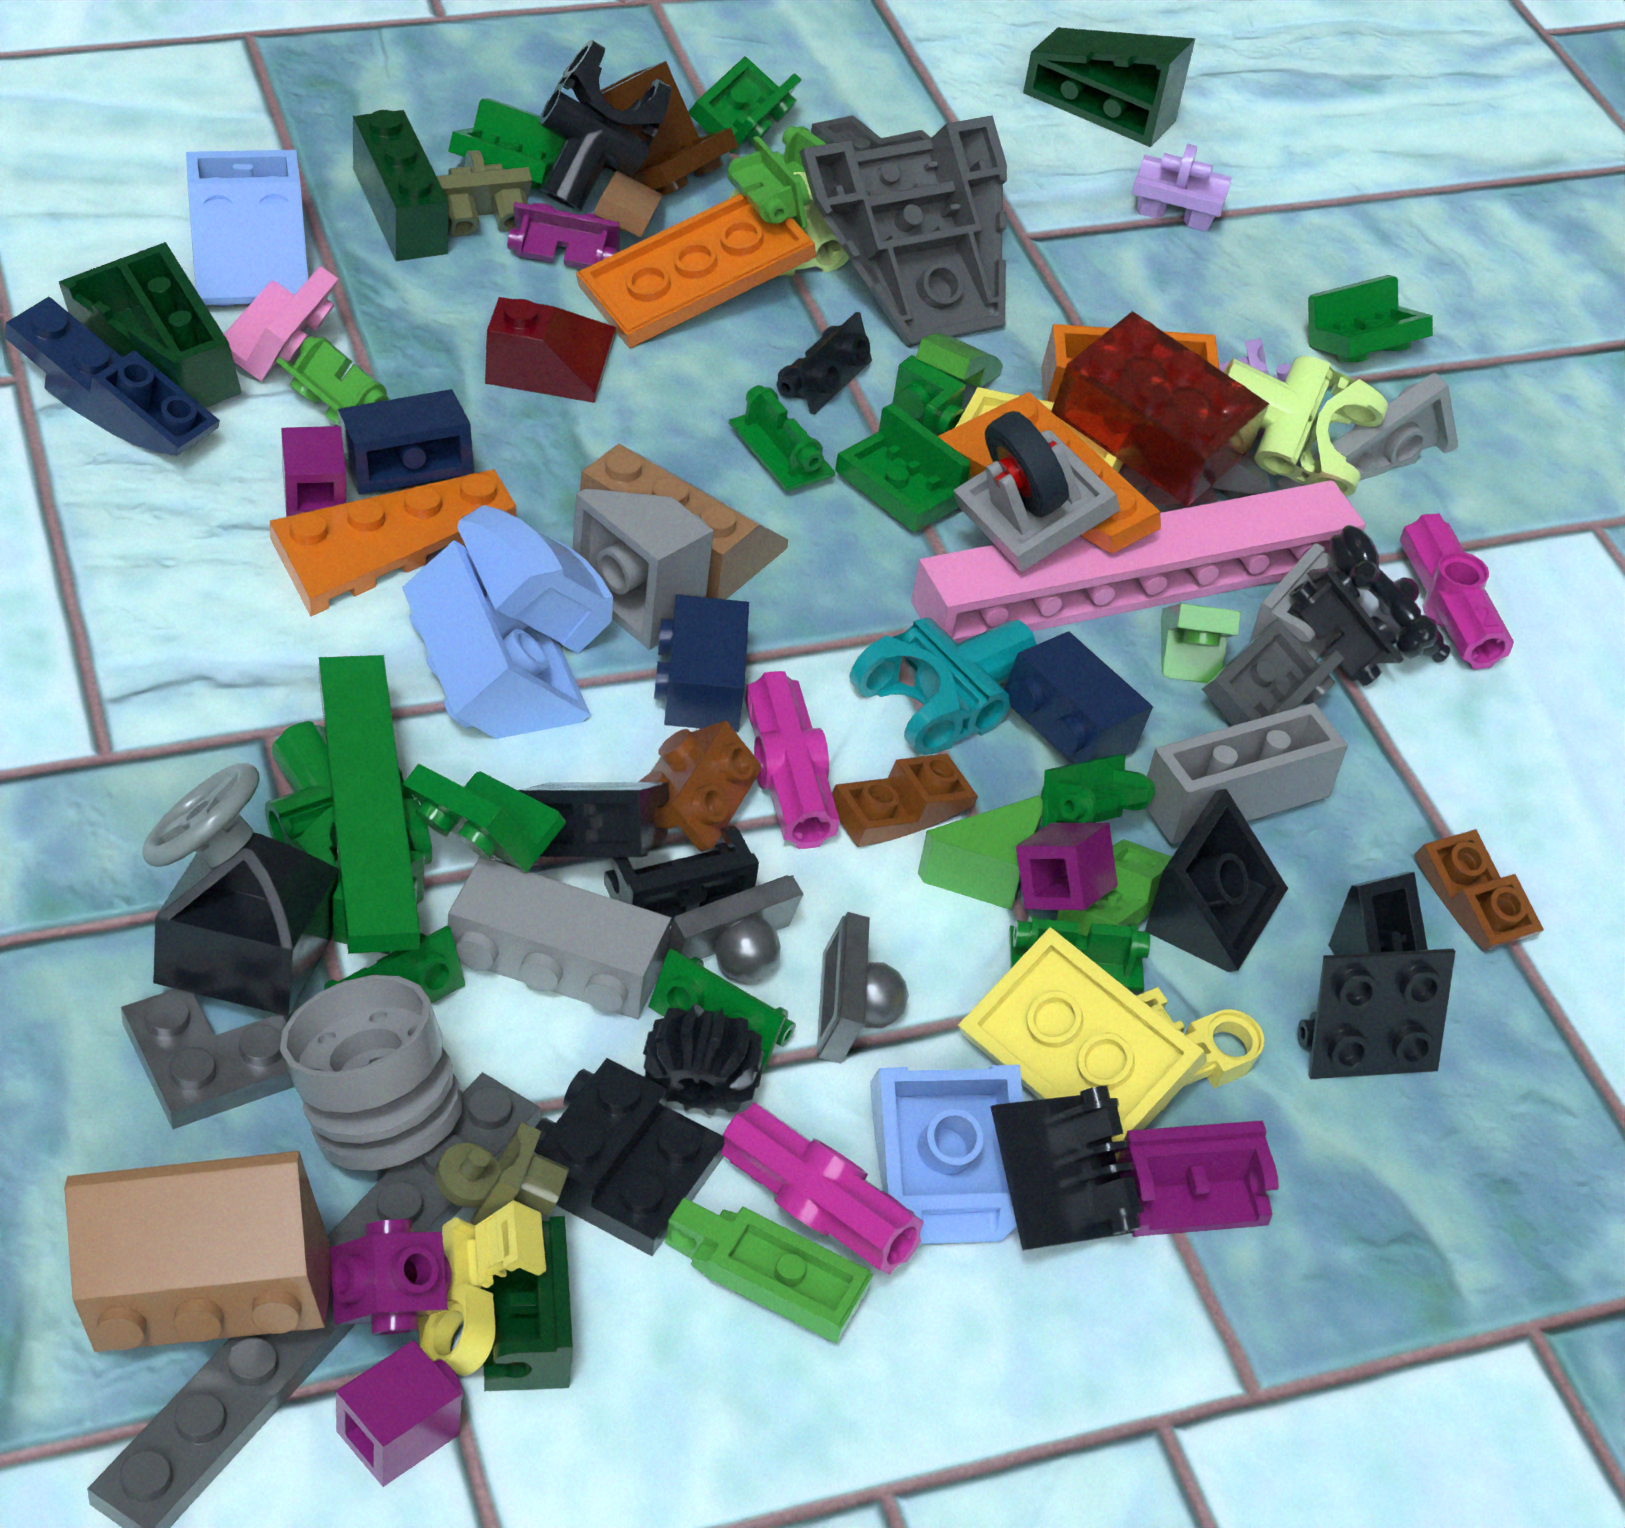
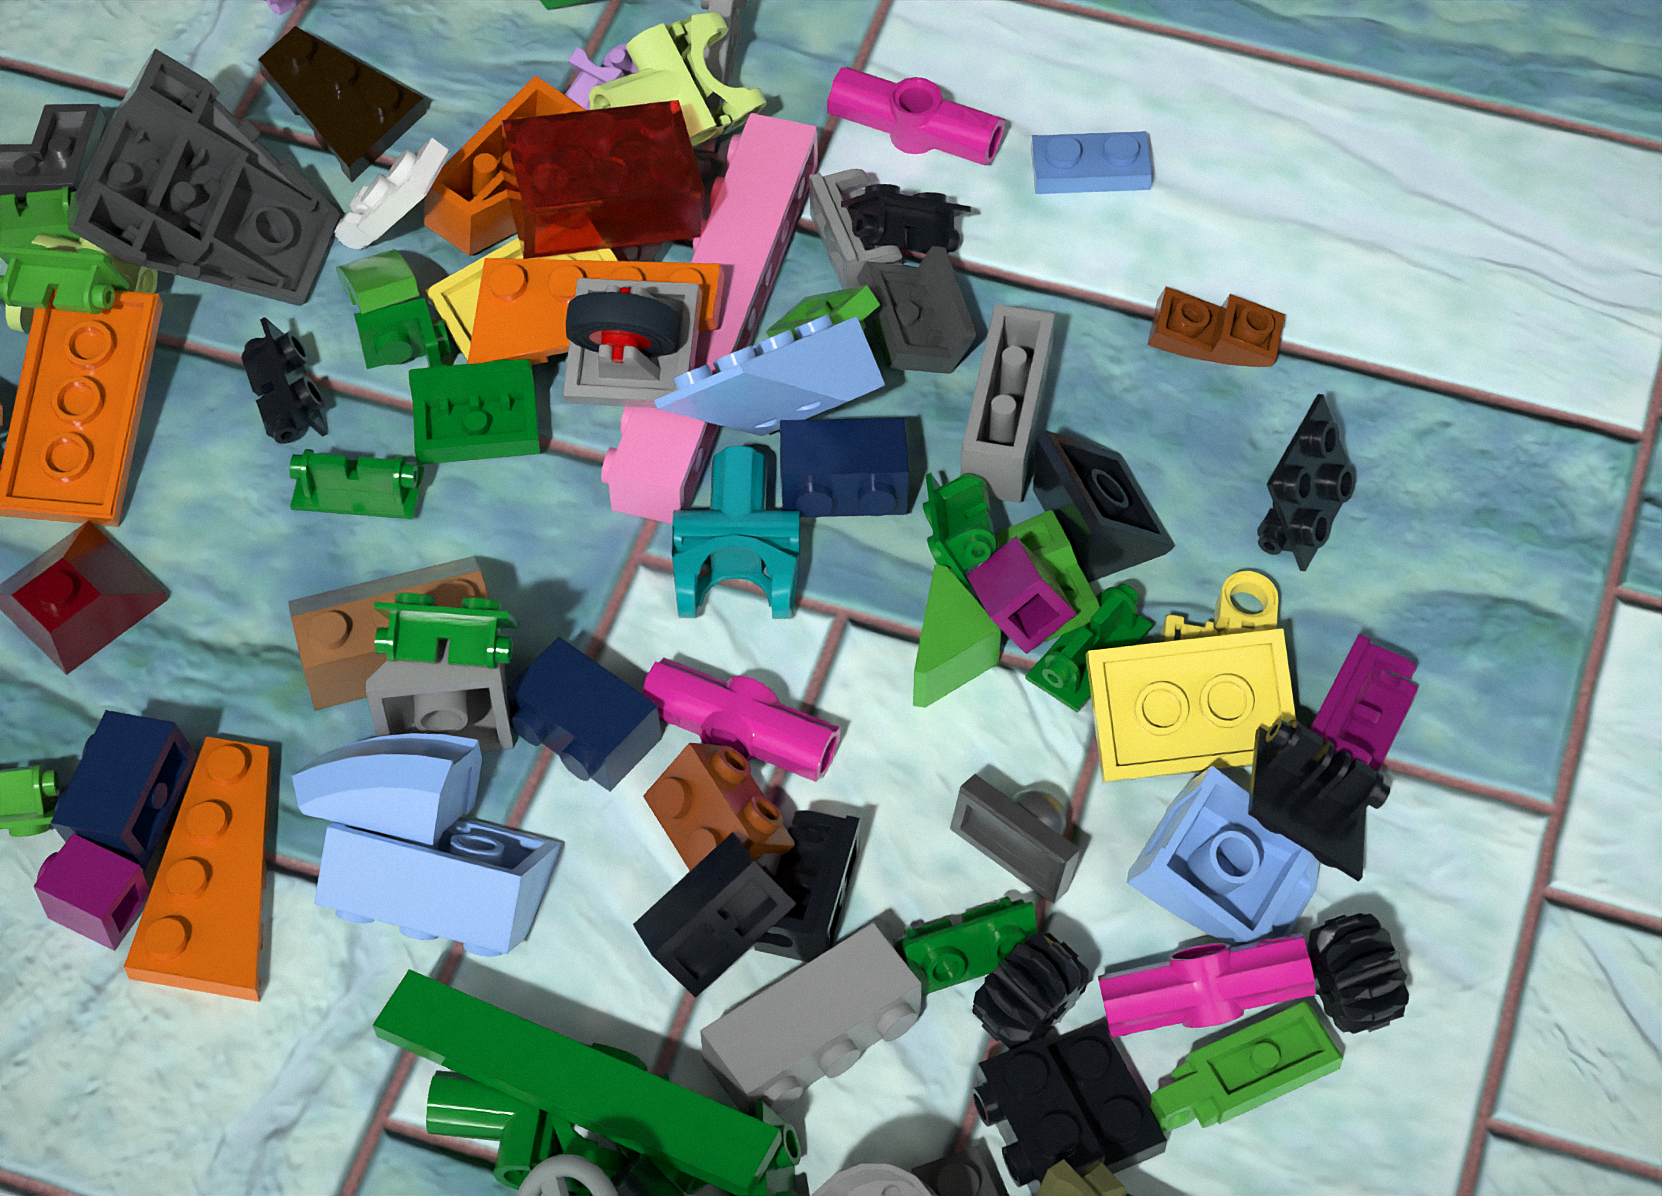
camera: 45 degrees left, 10 degrees up
green bracket [402,764,566,873] -> none
flat silver tile [667,875,803,982] -> none
dark orange slope [832,753,978,847] -> none
black slope [1328,871,1428,955] -> none
black piece [1329,525,1451,663] -> none
none -> dark brown wing [258,26,426,182]
none -> white hinge [334,138,450,251]
none -> green hinge [374,593,519,669]
none -> light blue slope [654,314,885,436]
none -> medium blue plate [1031,131,1152,194]
none -> black gear [1306,913,1409,1034]

